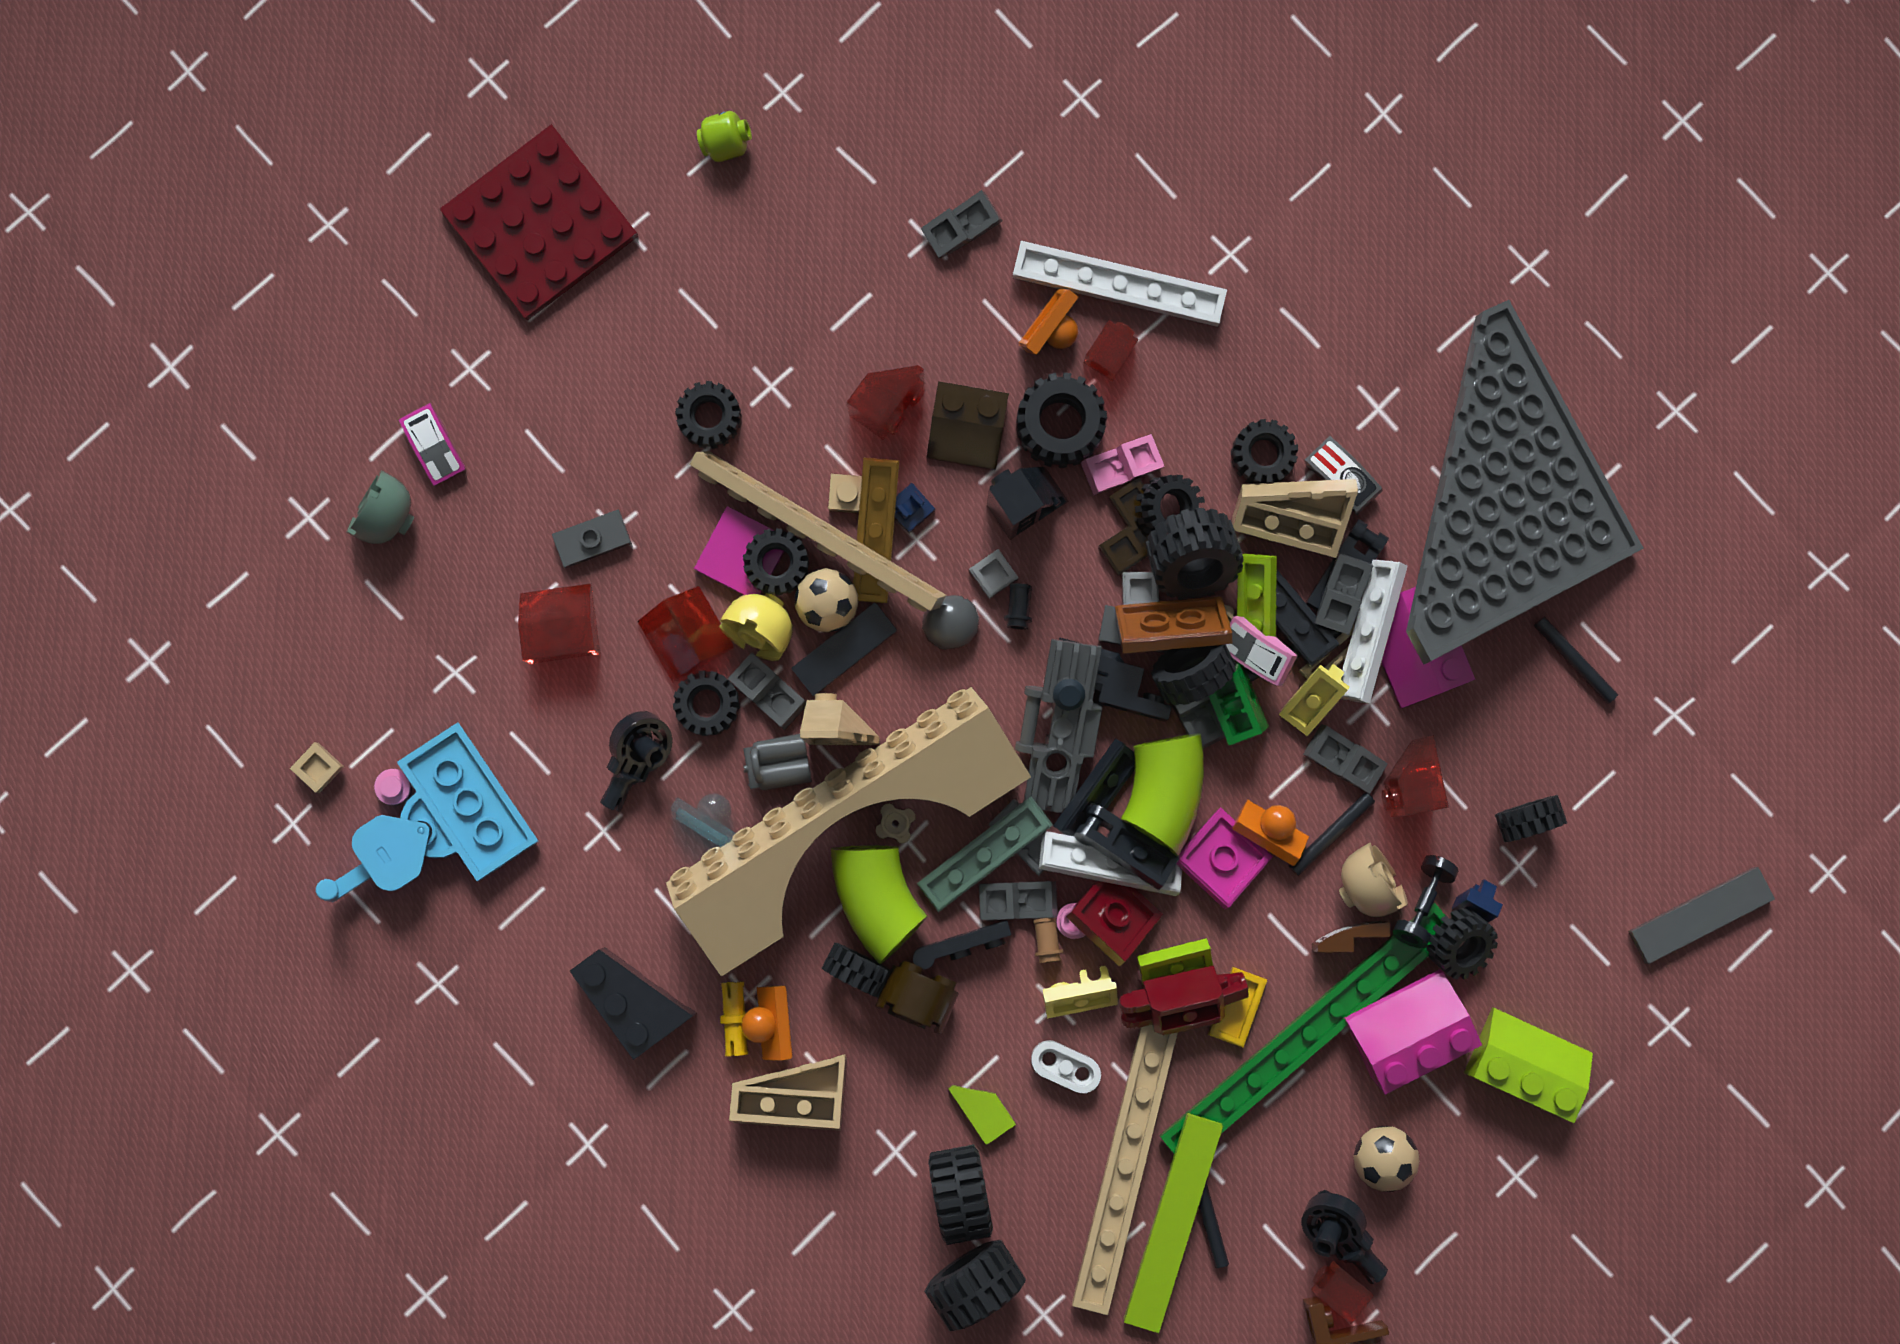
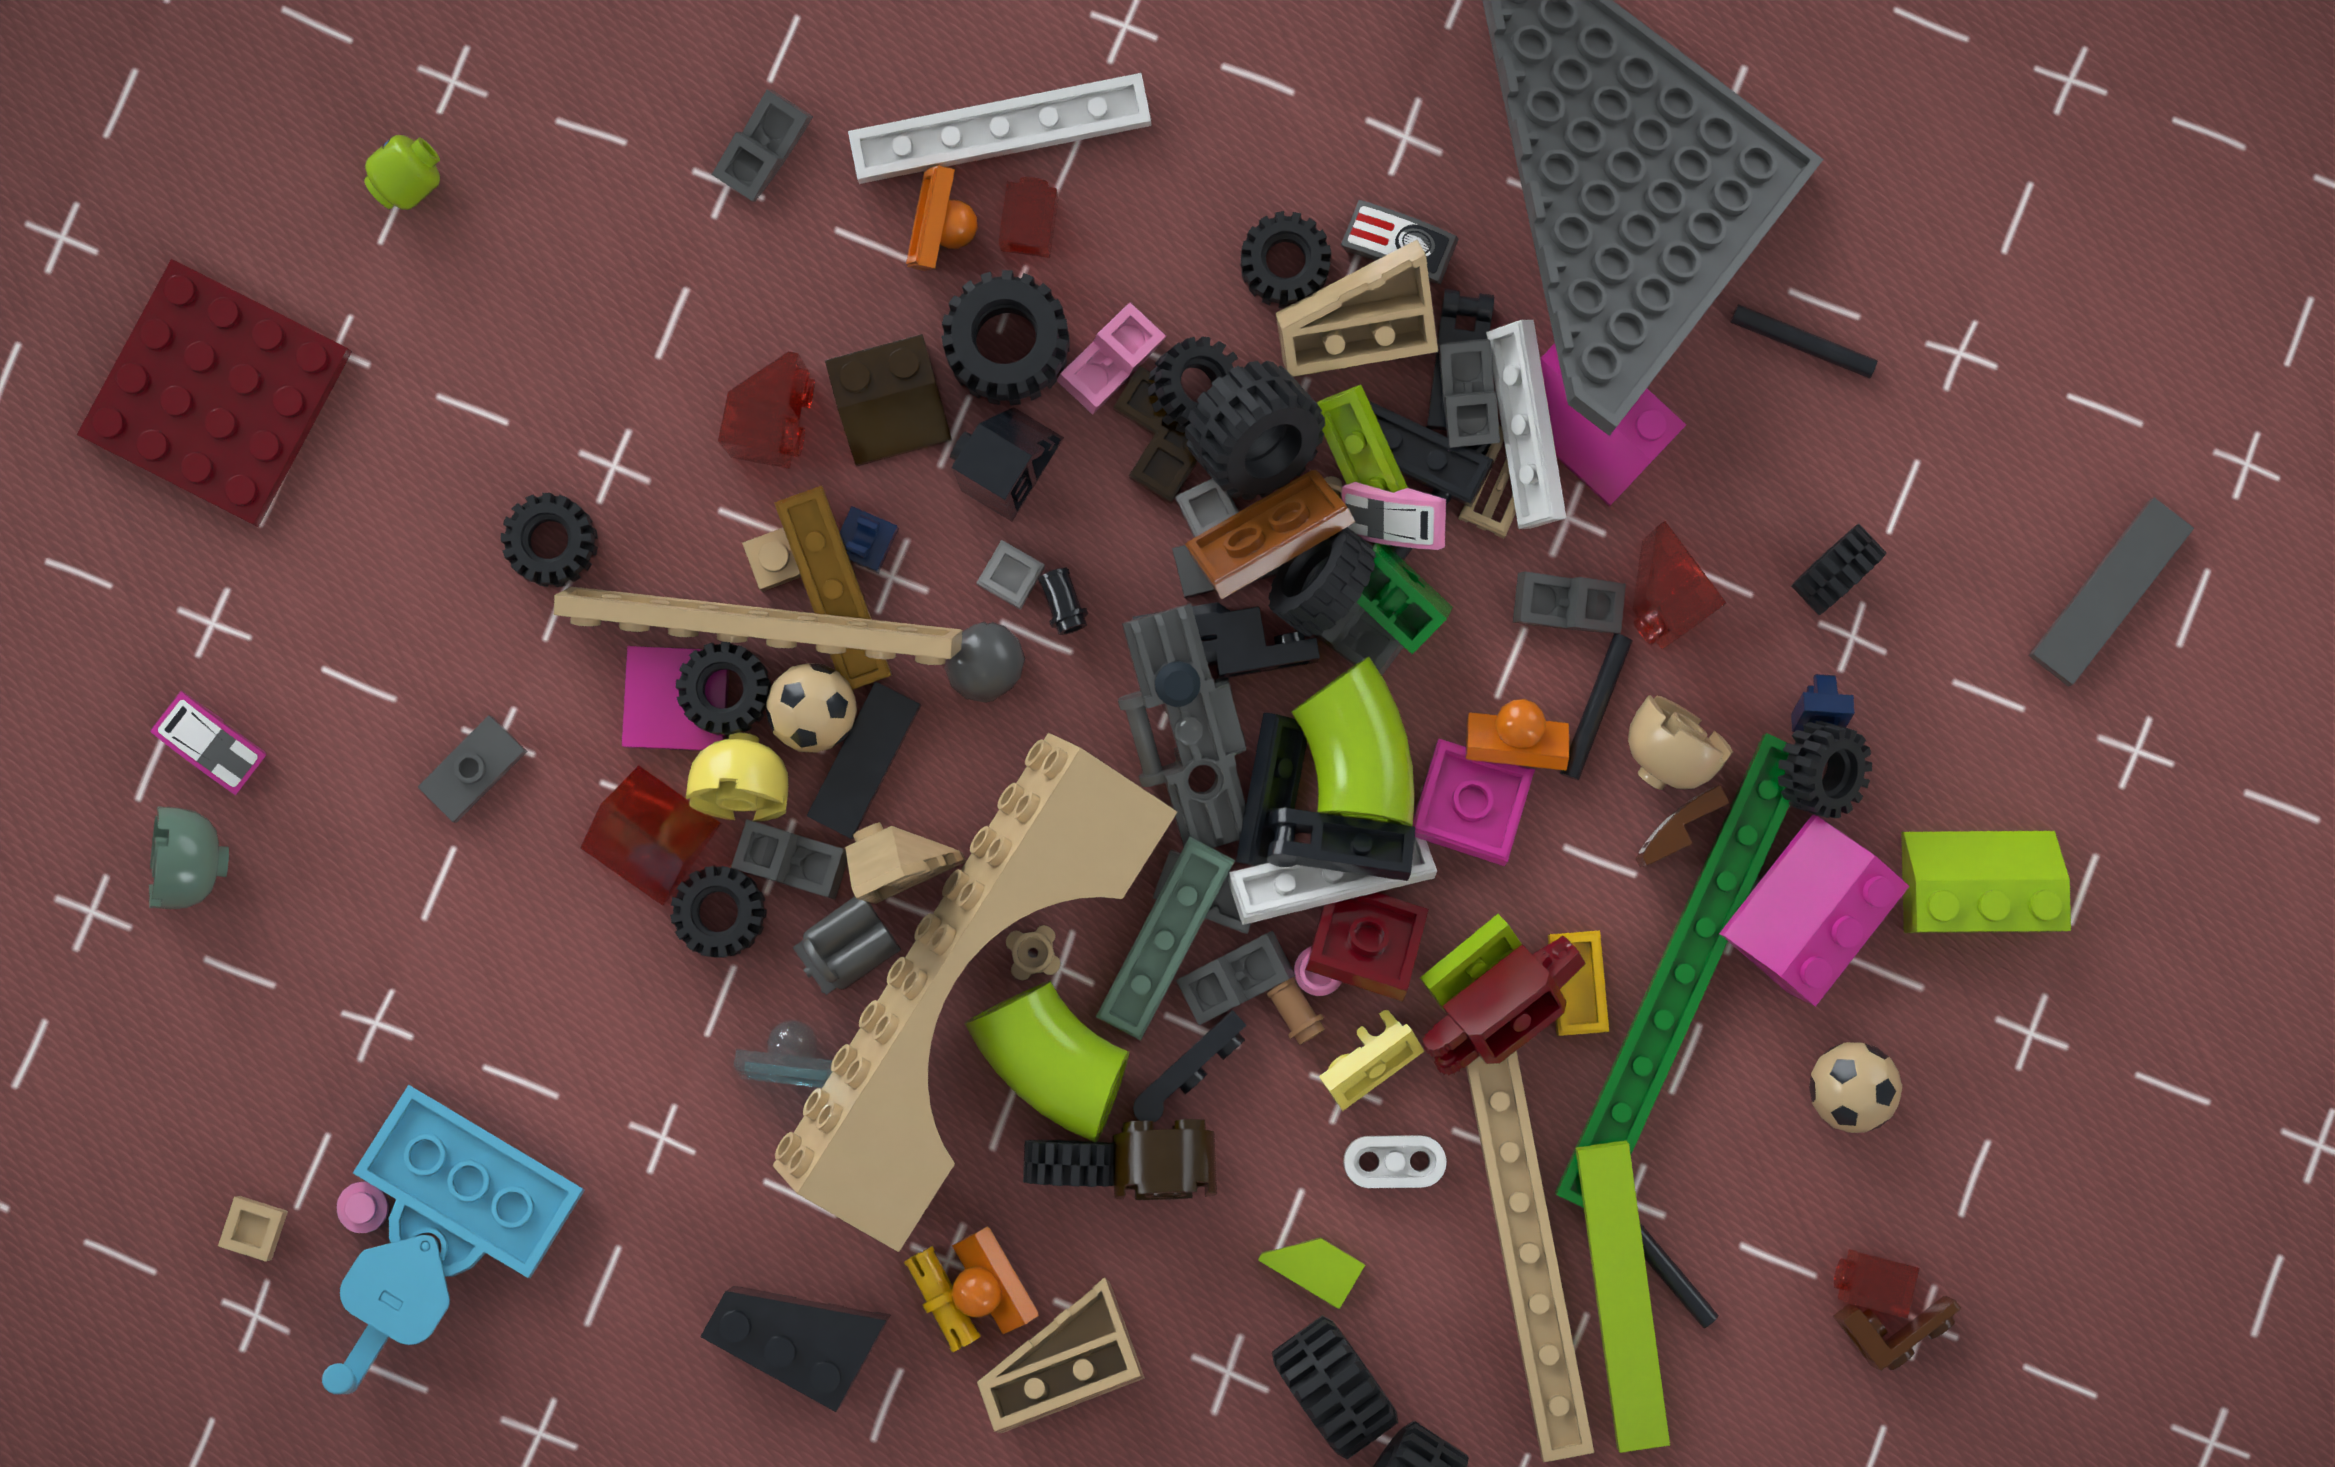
camera: 20 degrees left, 0 degrees up
clear red slope [518,583,601,664] -> none
black pin [600,711,673,812] -> none
light yellow plate [1279,664,1350,736] -> none
black pin [1301,1190,1388,1284] -> none
black wheel [1392,855,1459,948] -> none

